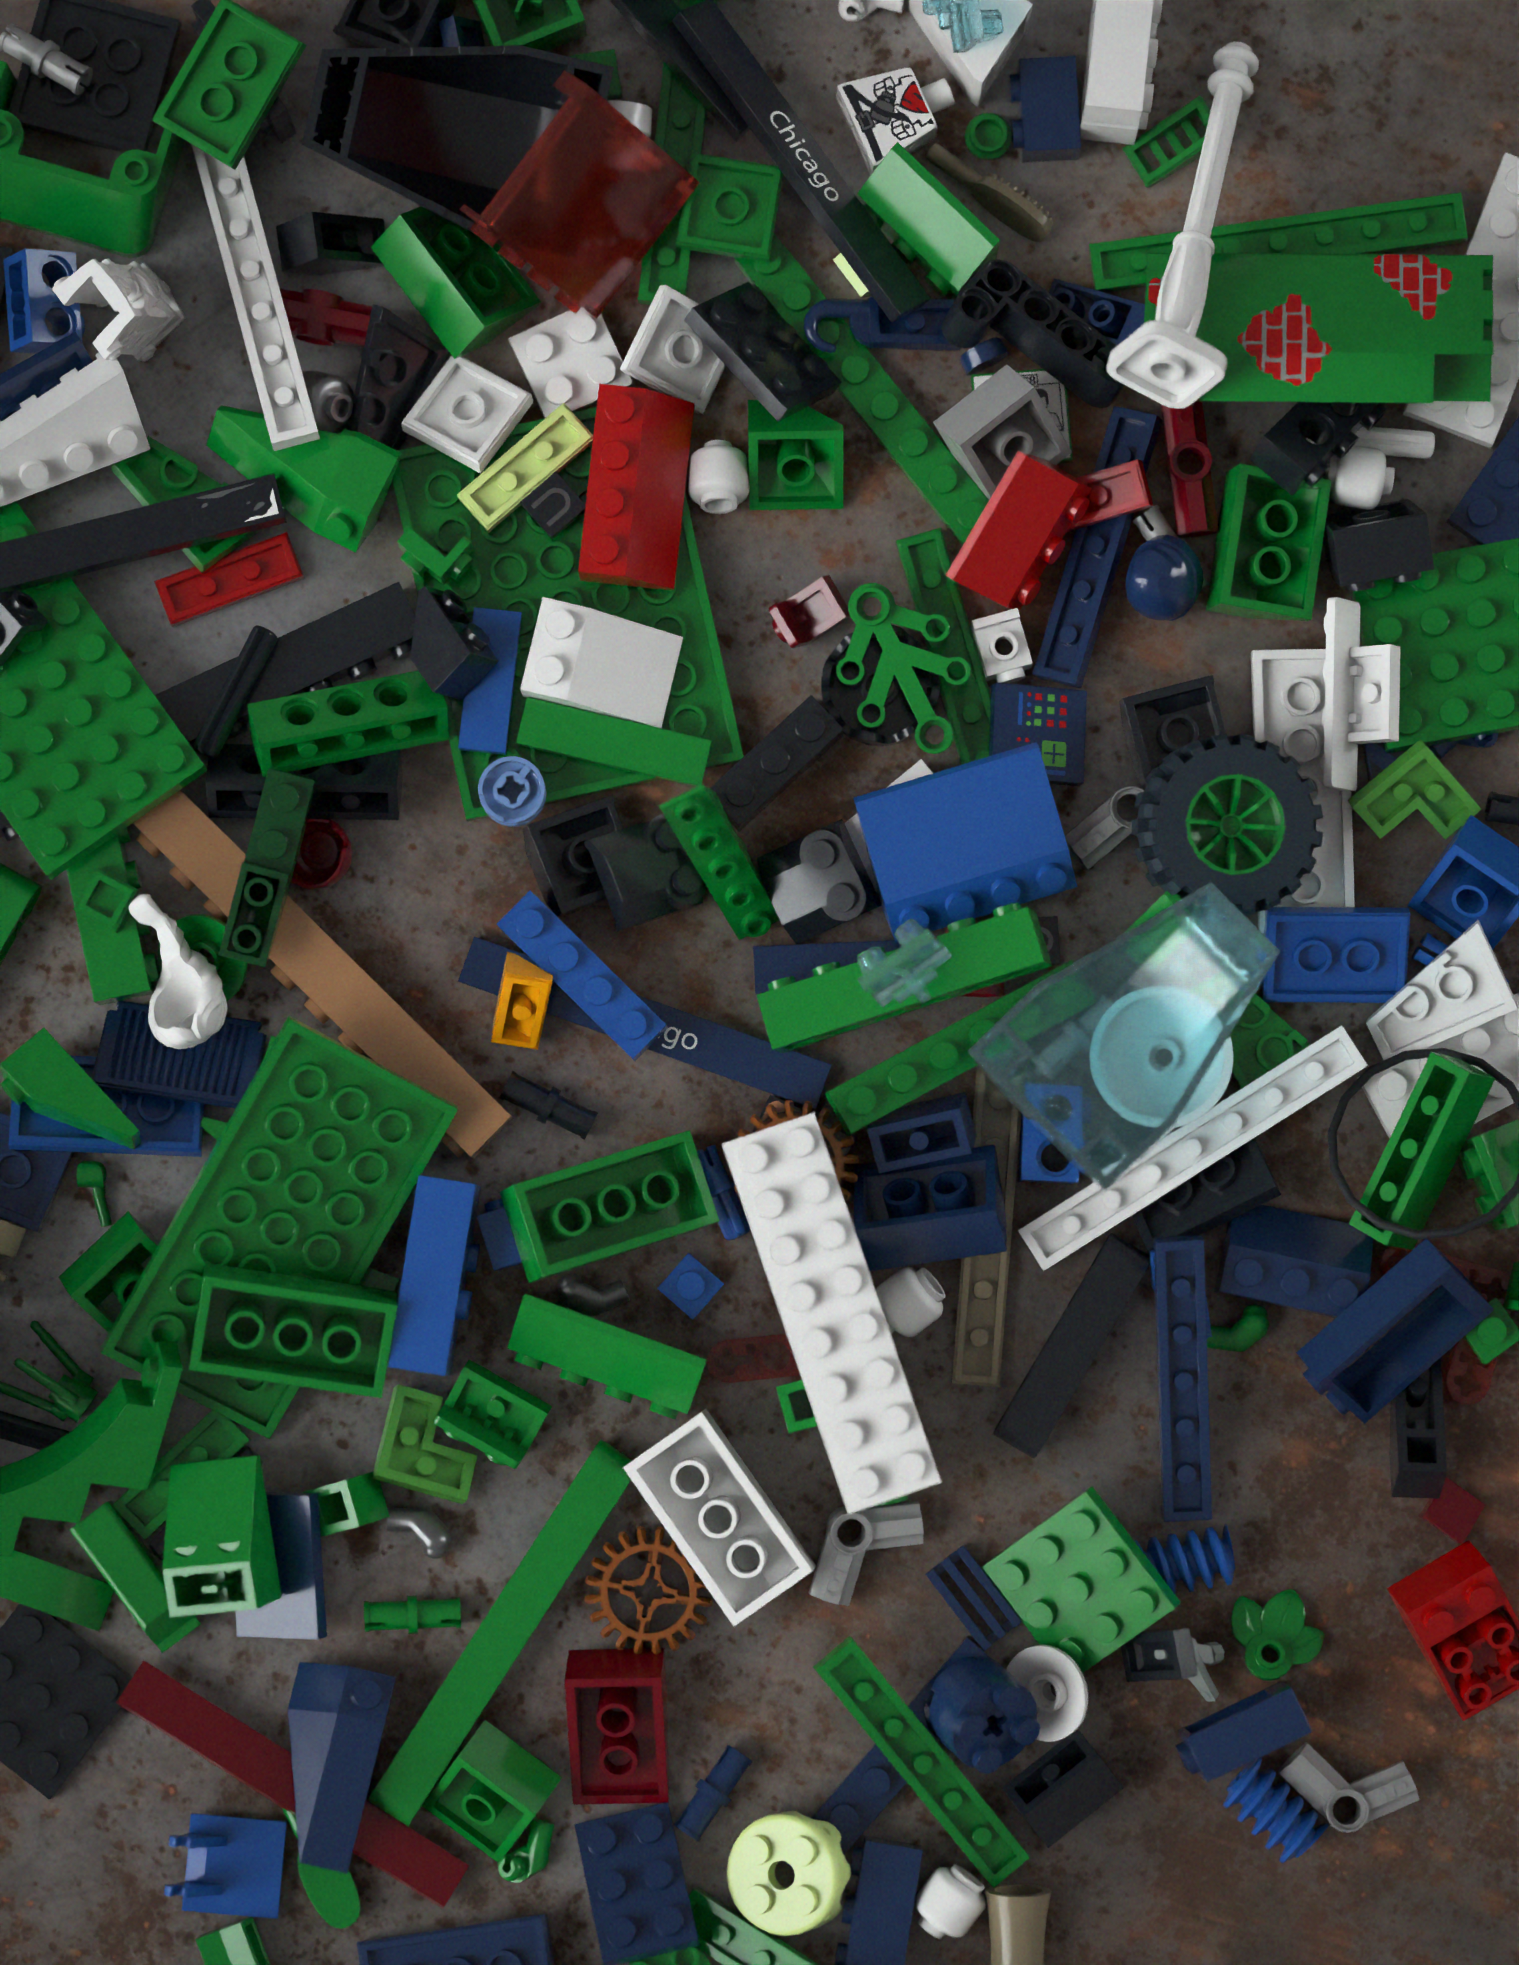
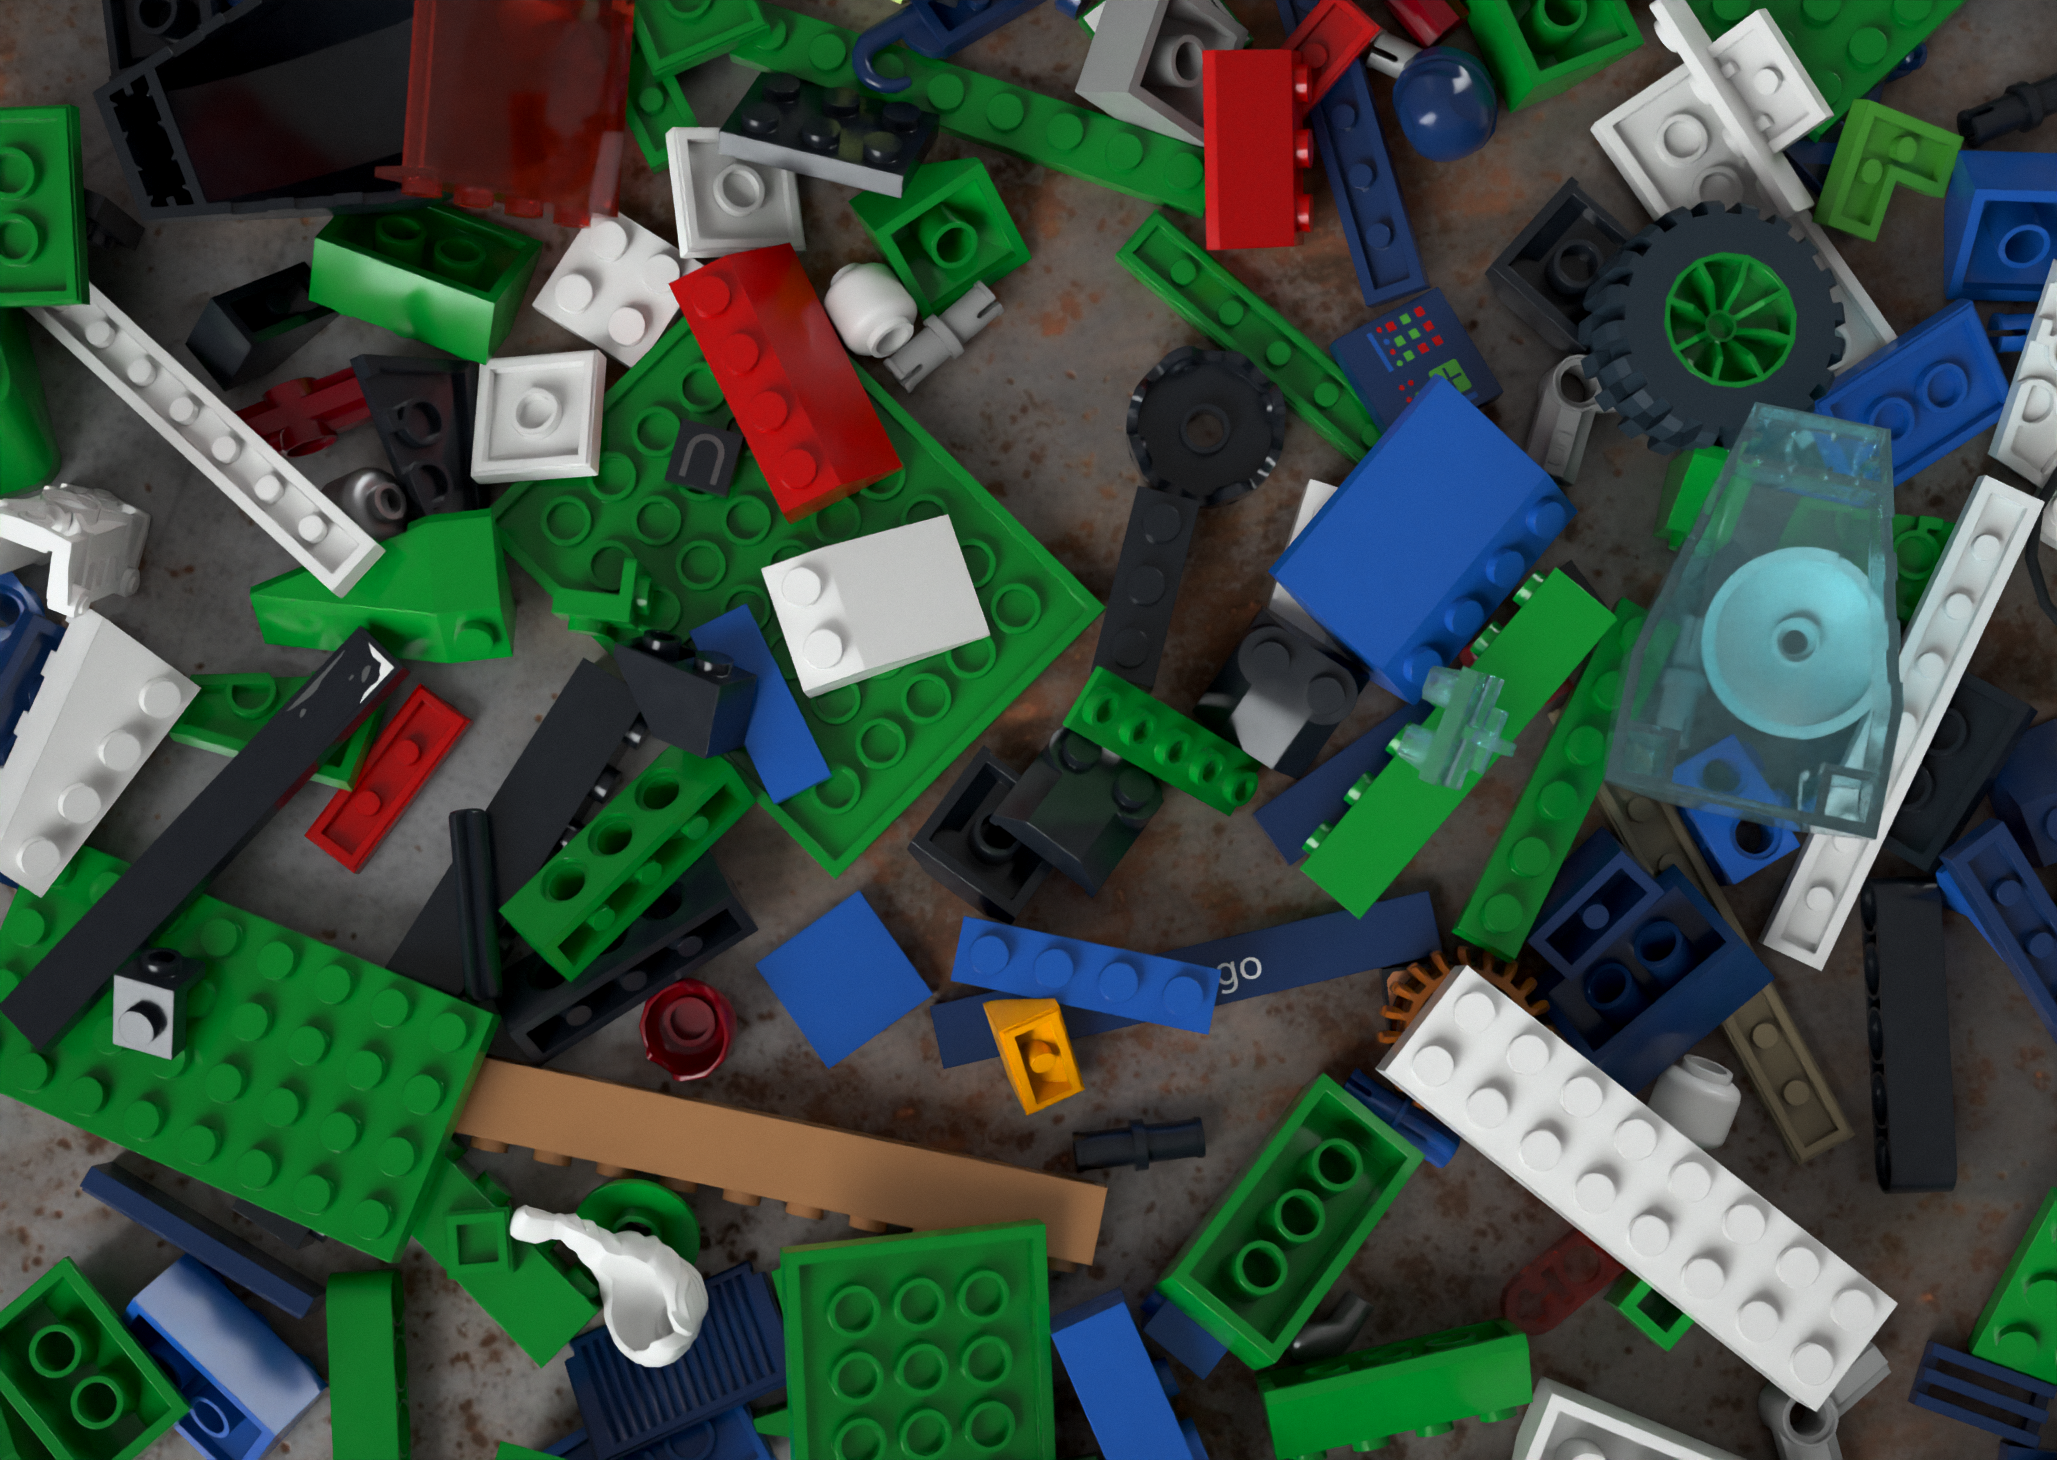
camera: 30 degrees left, 0 degrees up
dark green slope [218,768,316,967] -> none
yellowish green tile [457,403,593,533] -> none
medium blue wheel [478,756,547,827] -> none
green tile [516,697,712,787] -> none
blue plate [657,1252,724,1320] -> none
bracket [768,575,850,648] -> none
green plant [836,583,972,754] -> none
white brick [970,608,1033,684] -> none
none -> blue tile [755,890,934,1070]
none -> light grey pin [883,280,1004,393]

